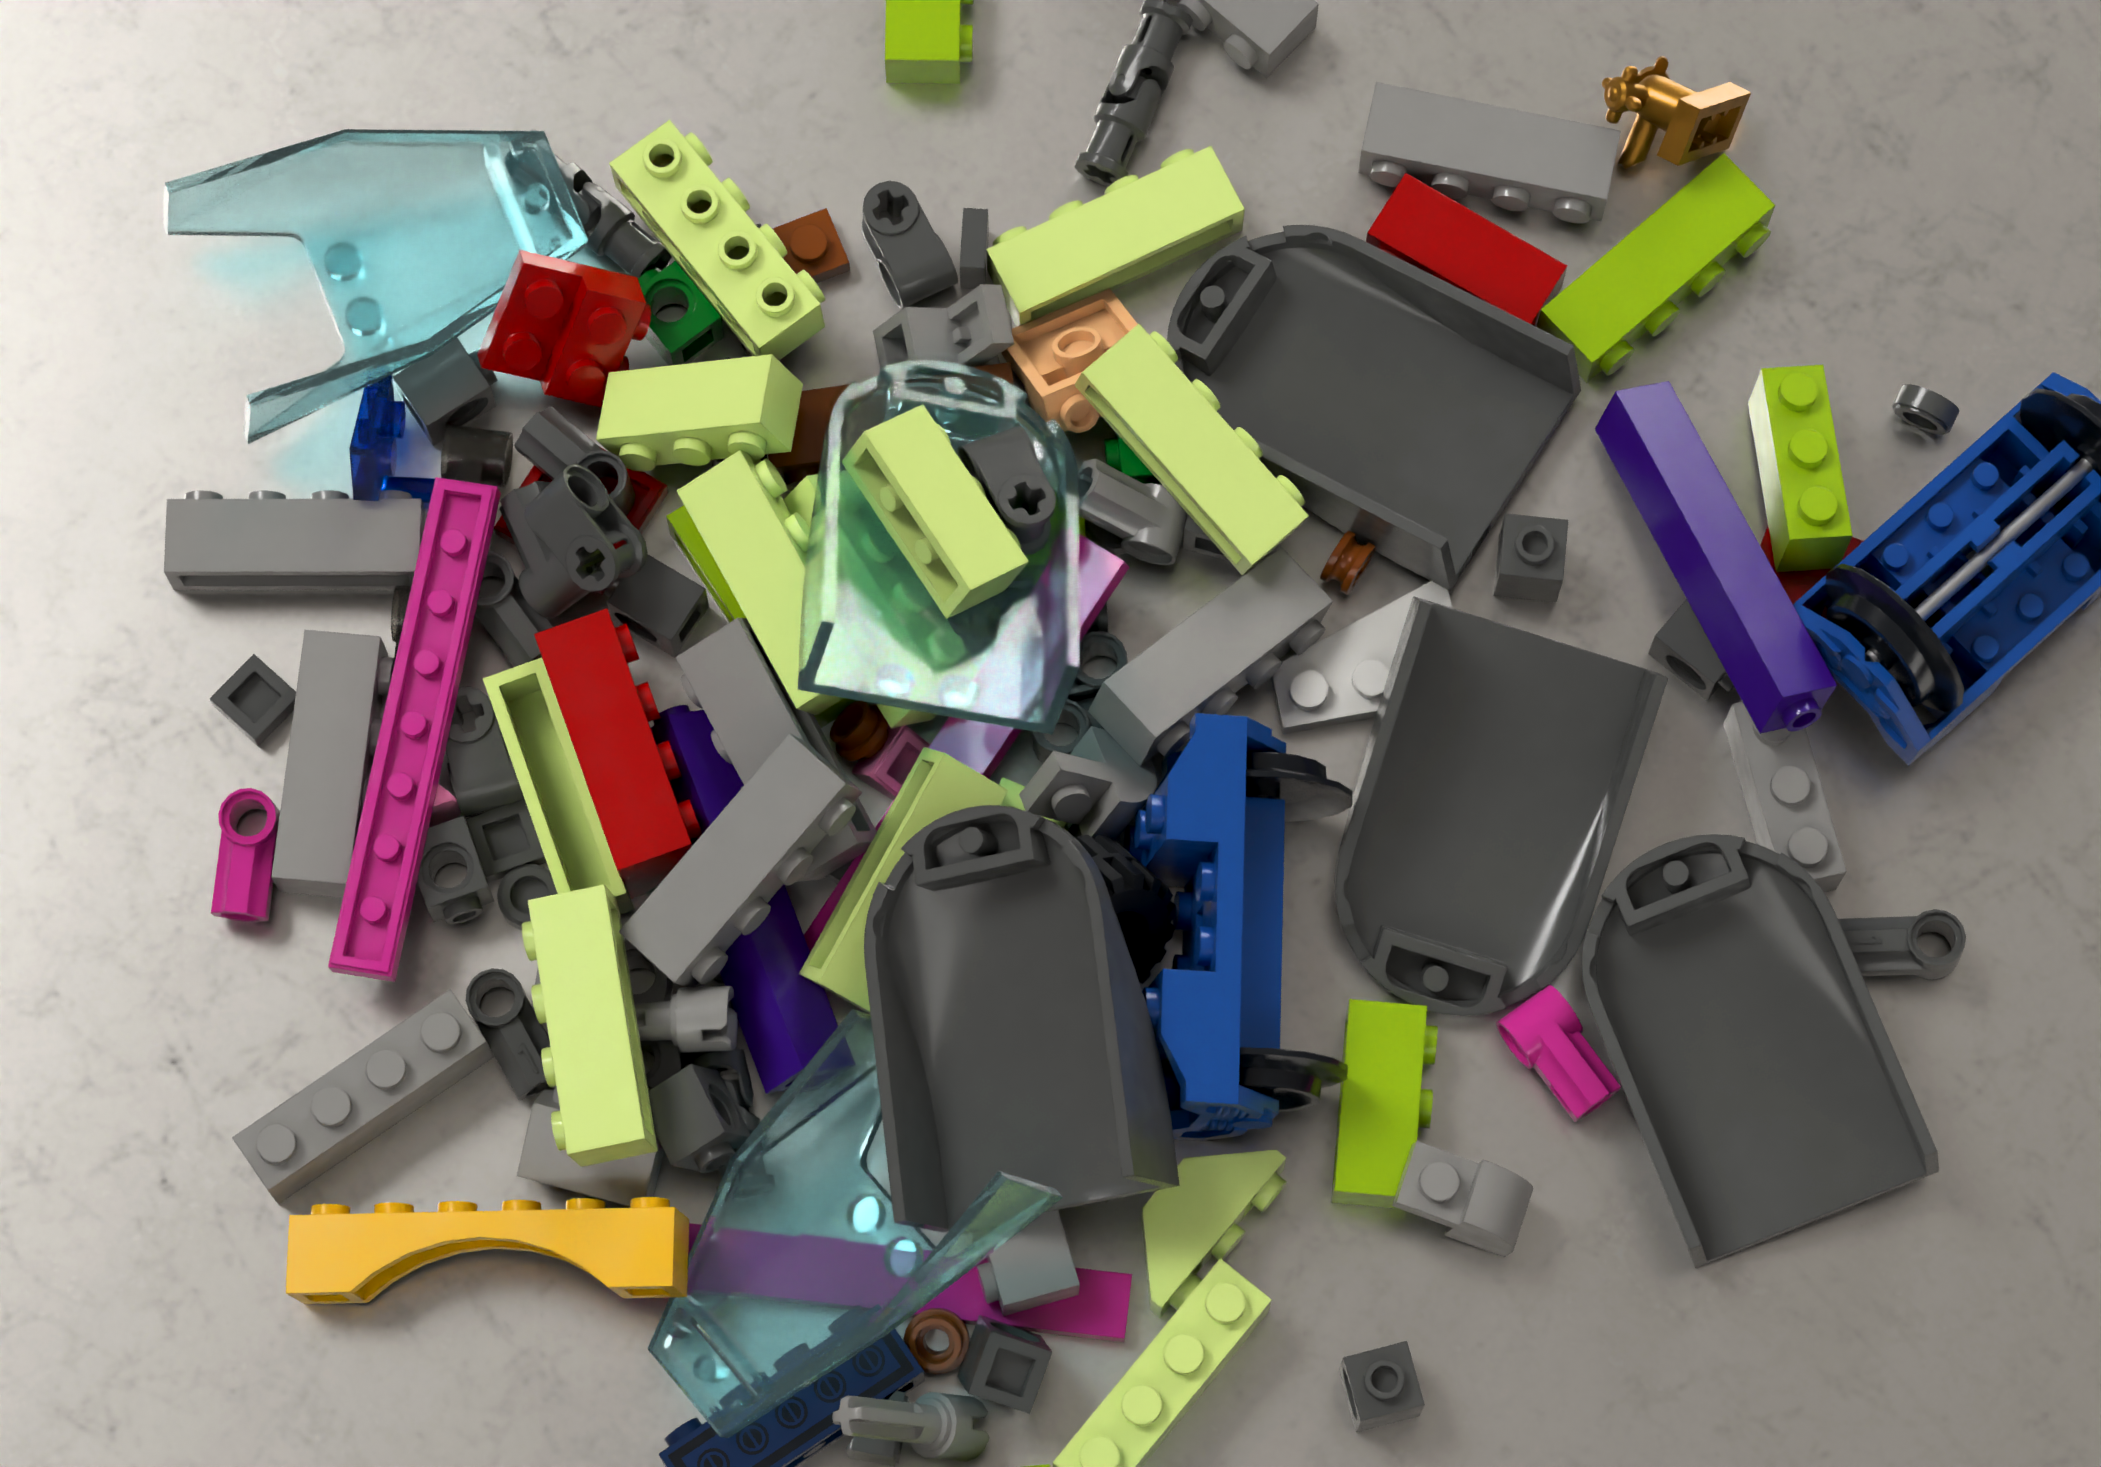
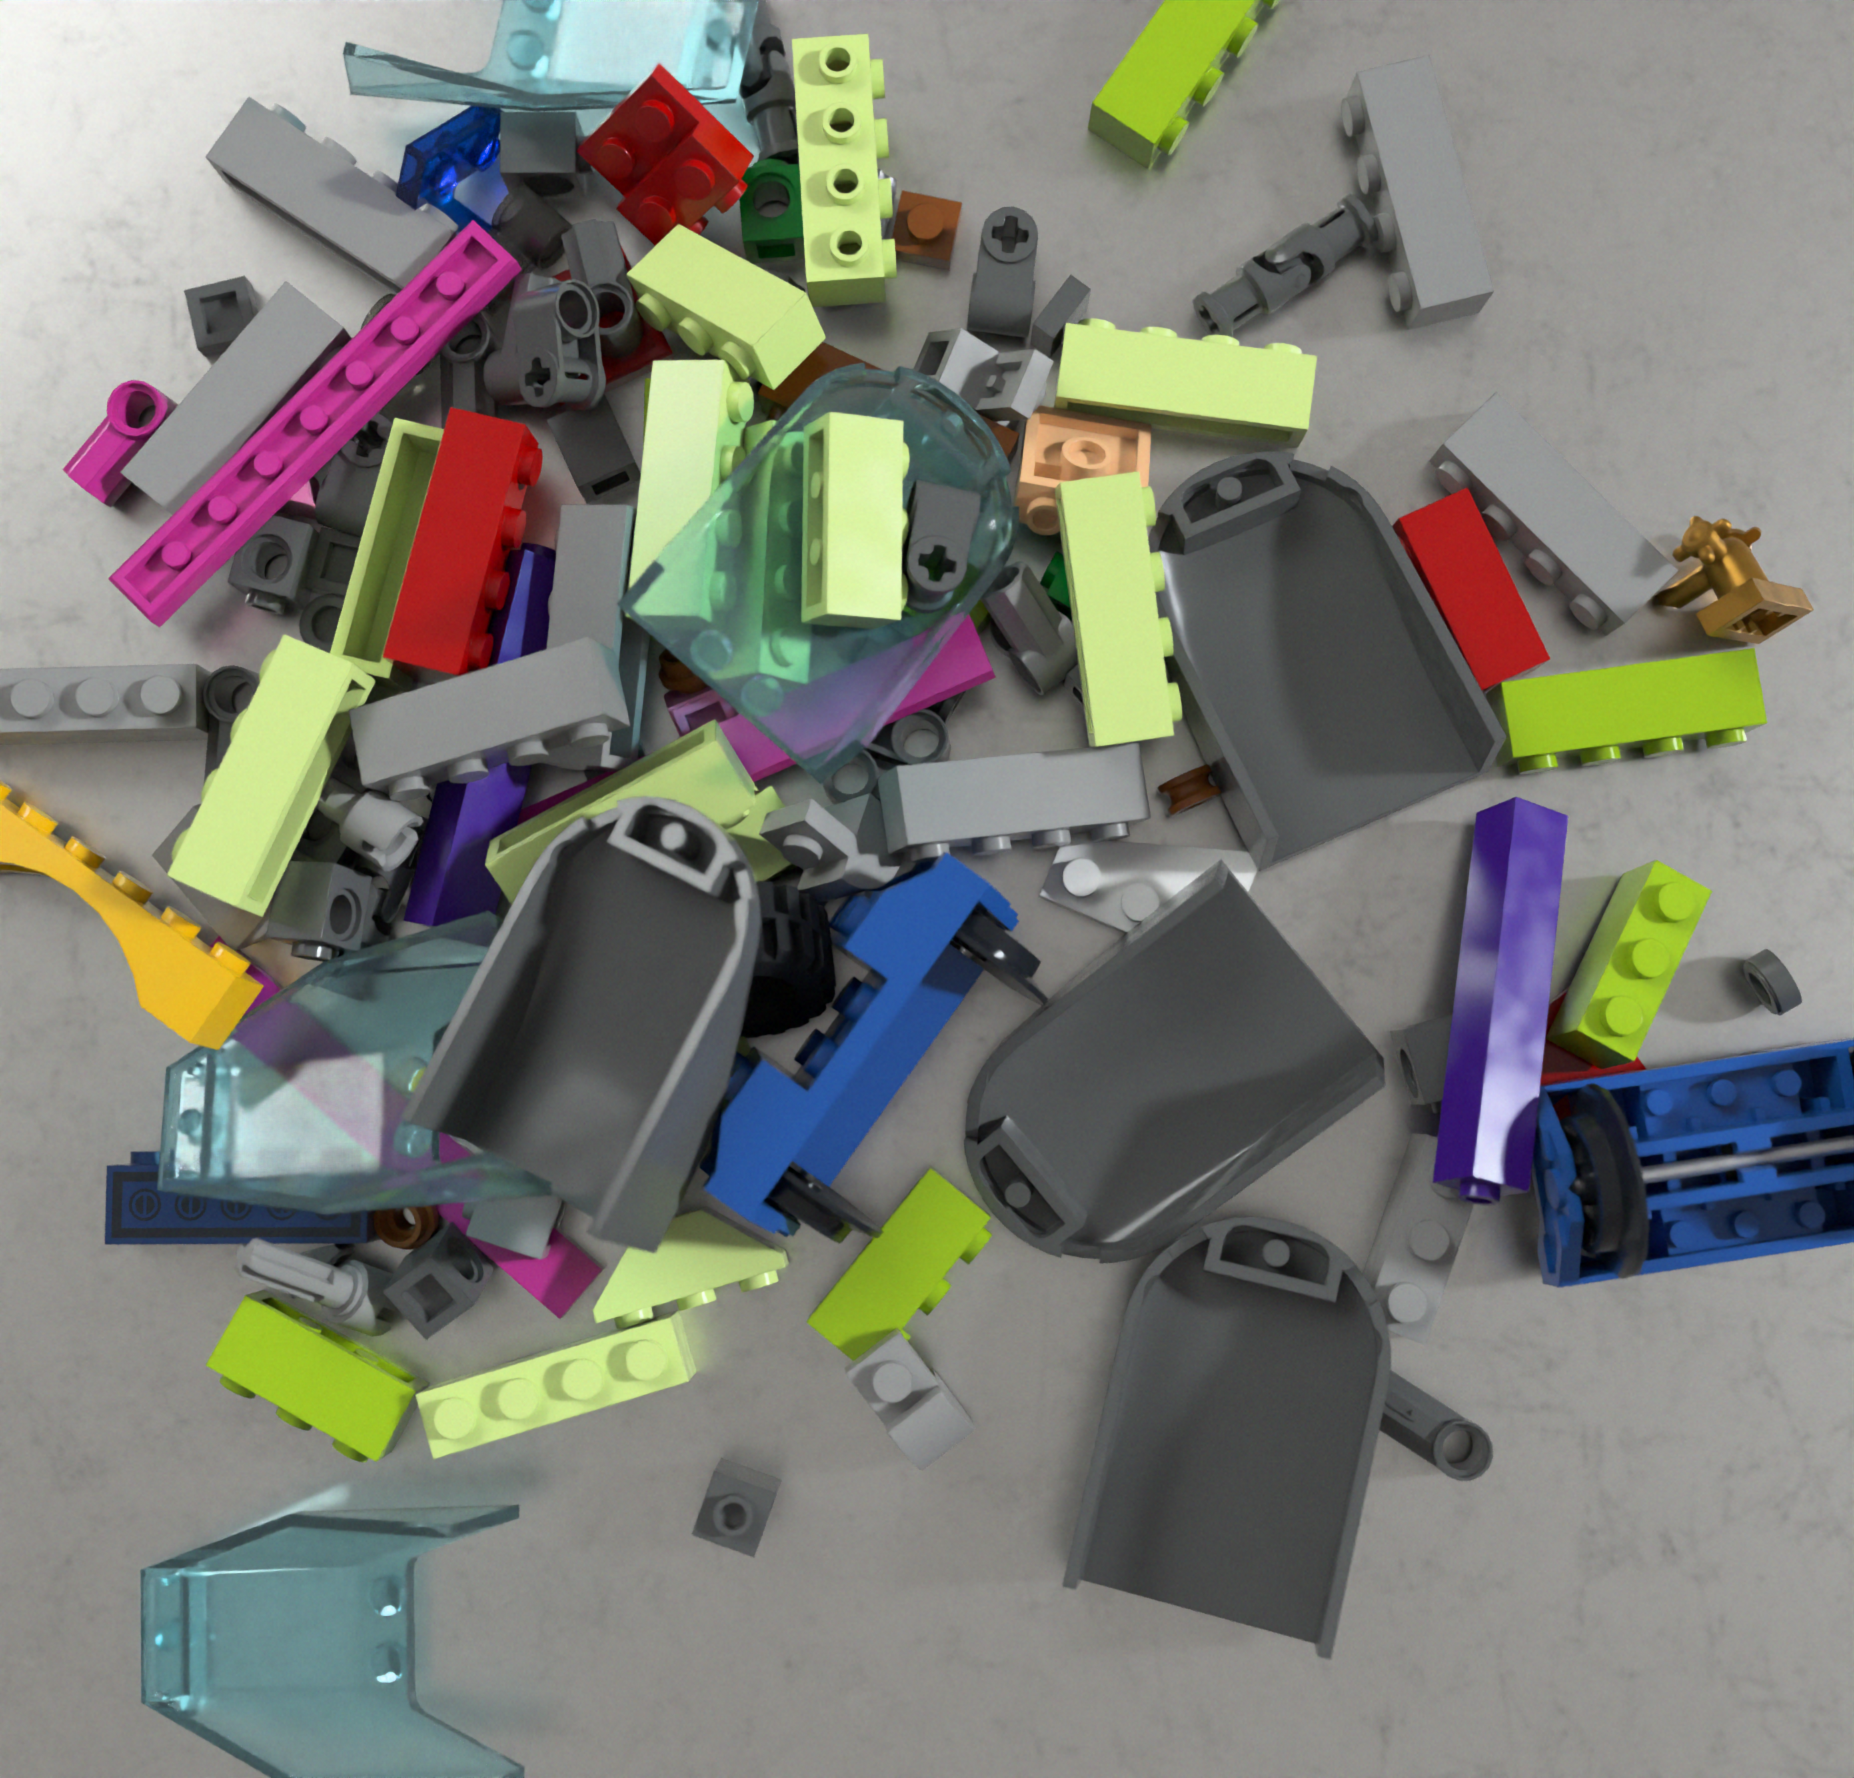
camera: 35 degrees right, 10 degrees up
dark grey brick [1493,513,1568,602] -> none
dark pink piece [1496,985,1621,1122] -> none

